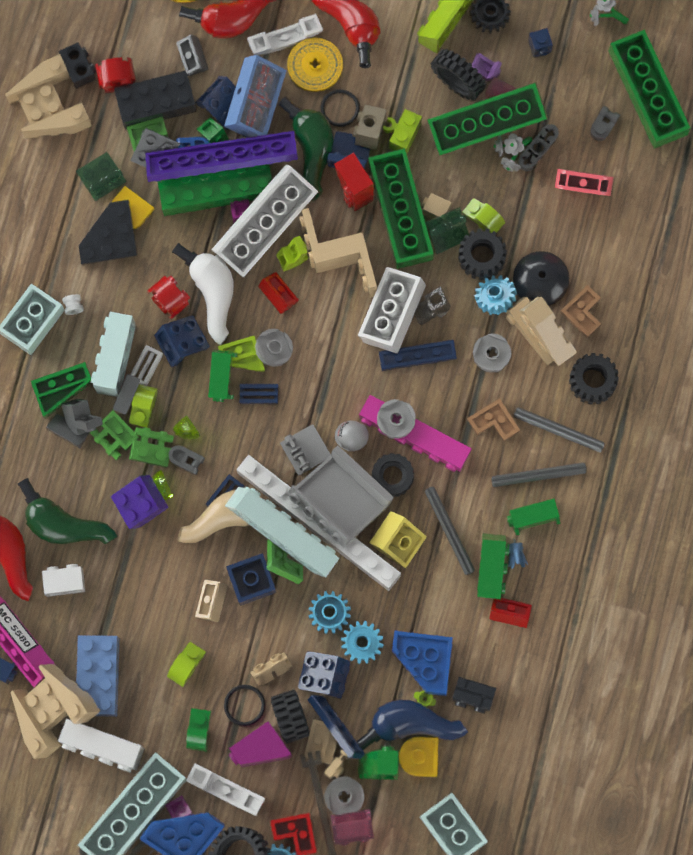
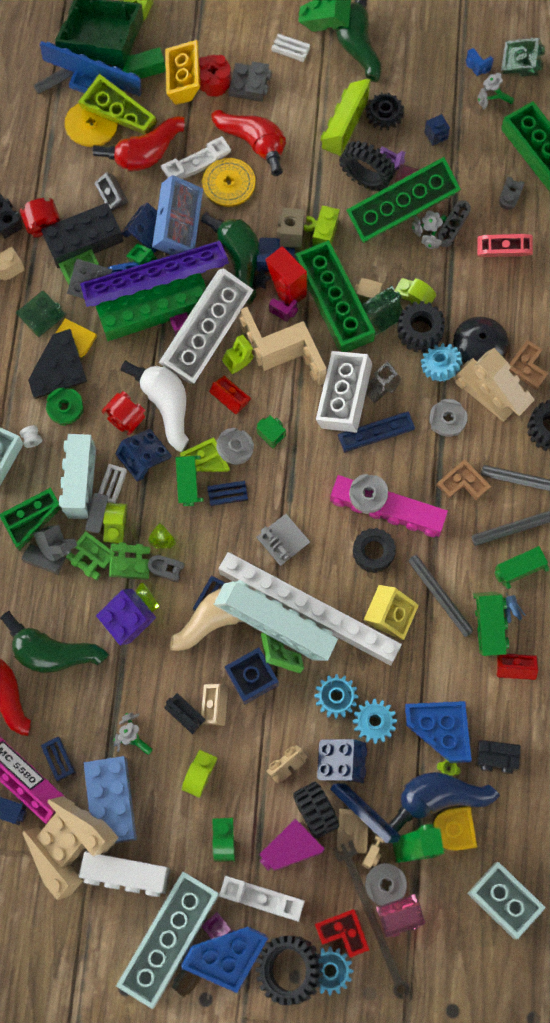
camera: 10 degrees left, 5 degrees down
white brick [42,564,85,597] -> none
black tyre [224,685,265,726] -> none
light grey panel [288,446,394,548] -> none
black tyre [320,89,360,127] -> none
light grey helmet [335,420,369,452] -> none
none -> dark blue tile [40,736,76,782]
none -> green plate [46,388,84,426]
none -> light grey plant [113,712,153,755]
none -> black hinge [164,693,206,735]
none -> black piece [253,269,271,290]
none -> green brick [257,415,286,449]
none -> magenta bracket [269,298,298,322]

